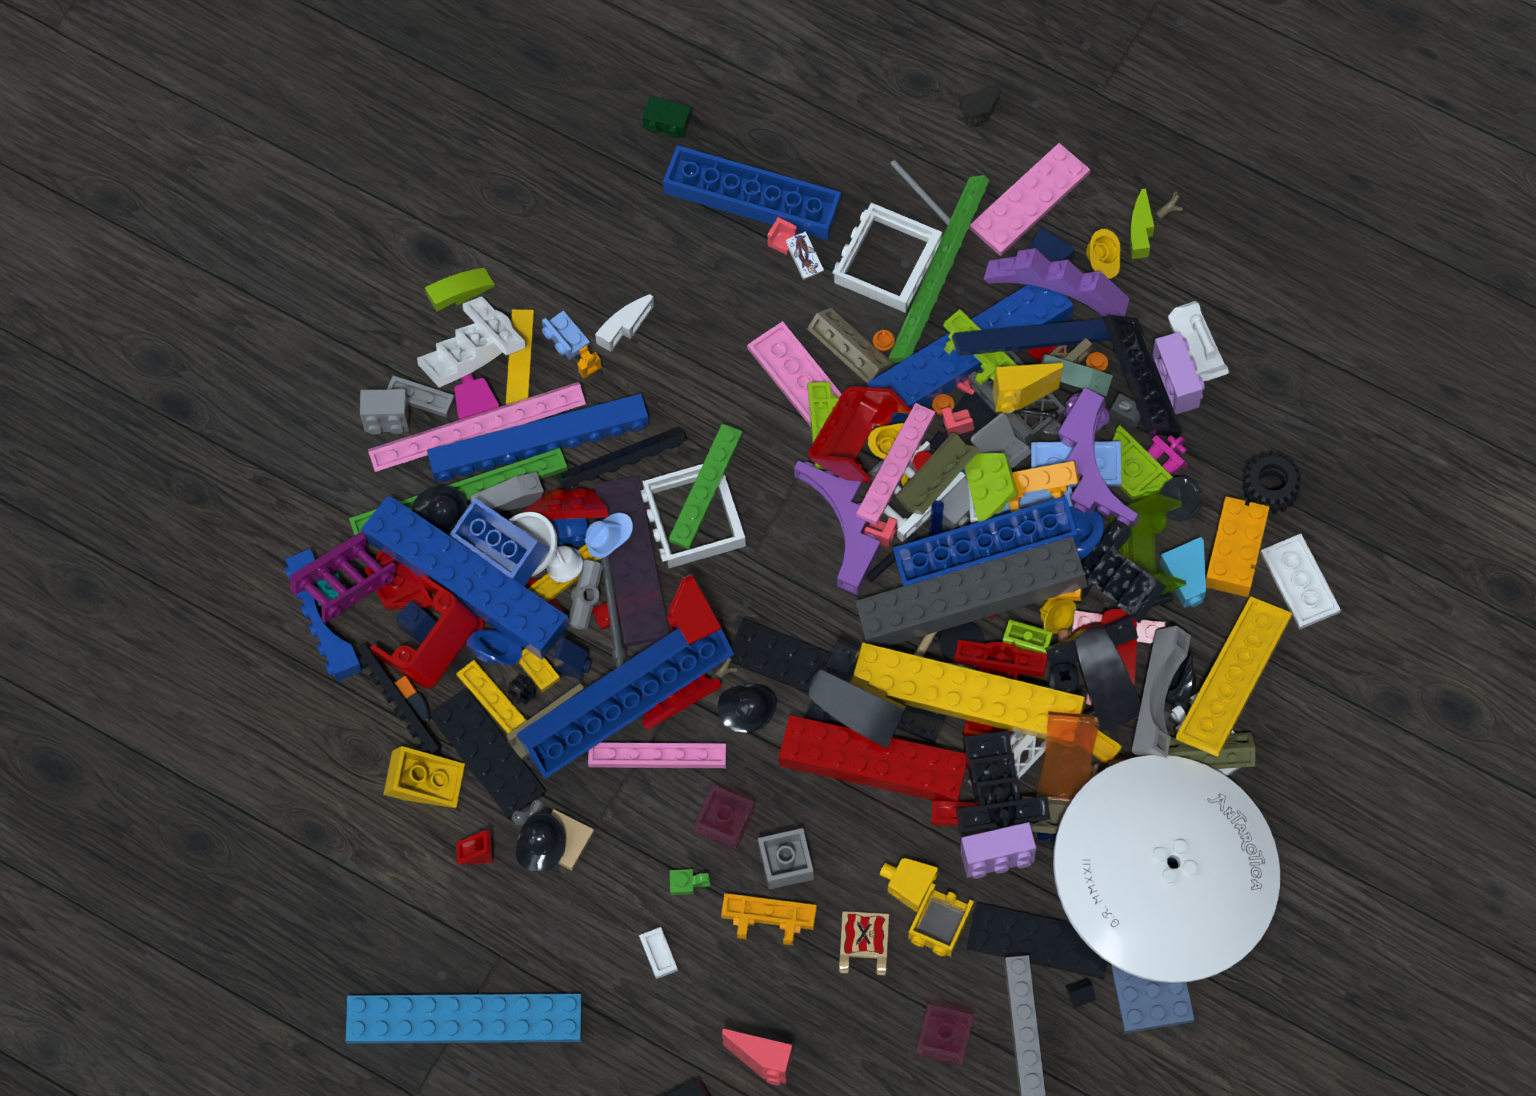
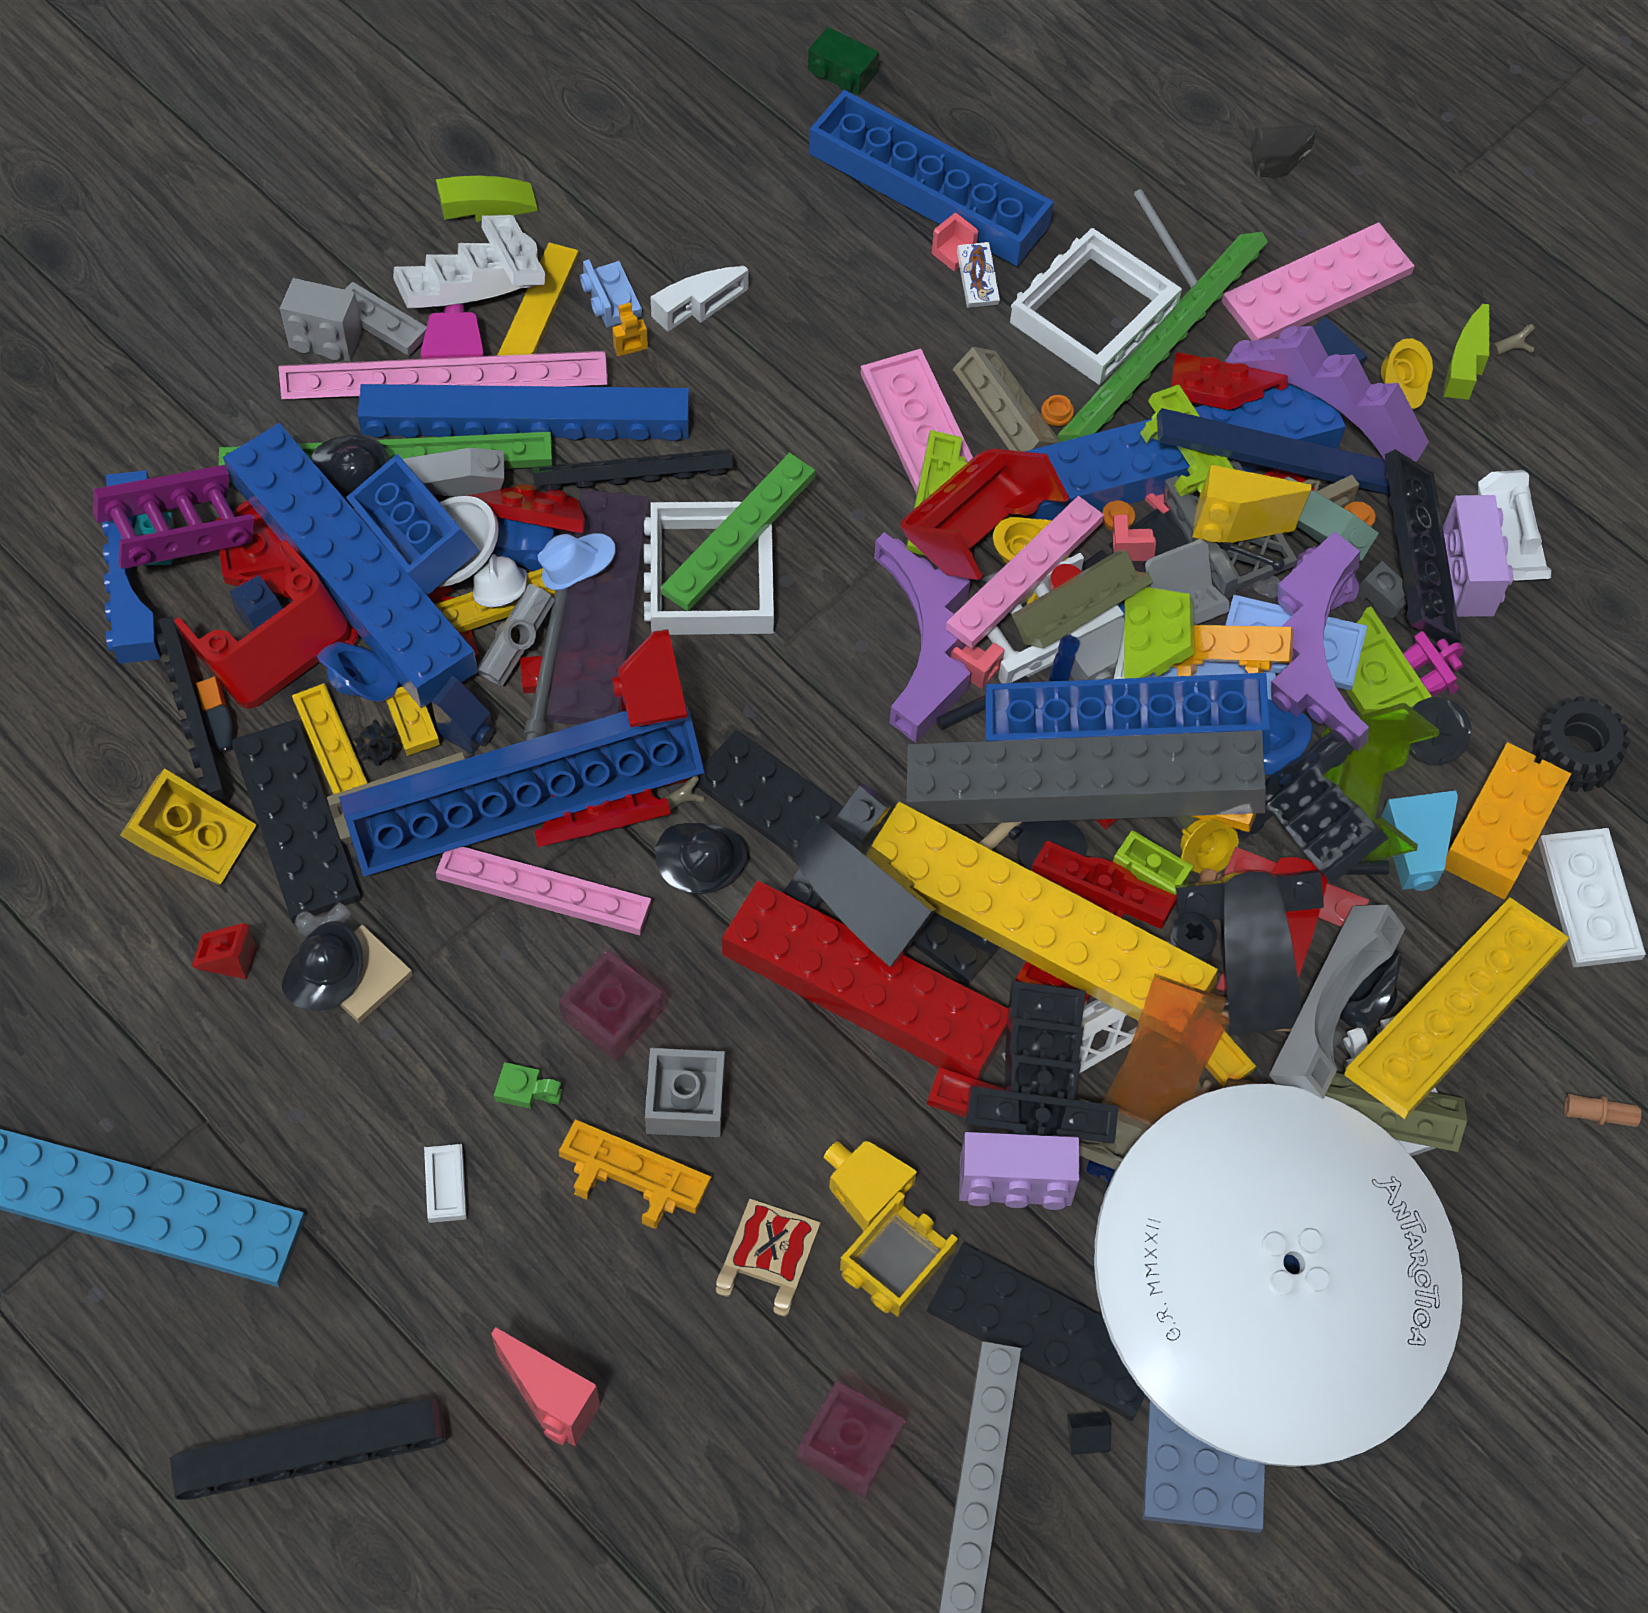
camera: 10 degrees right, 5 degrees down
none -> red wing [1171,352,1288,410]
none -> nougat axle [1564,1094,1642,1127]

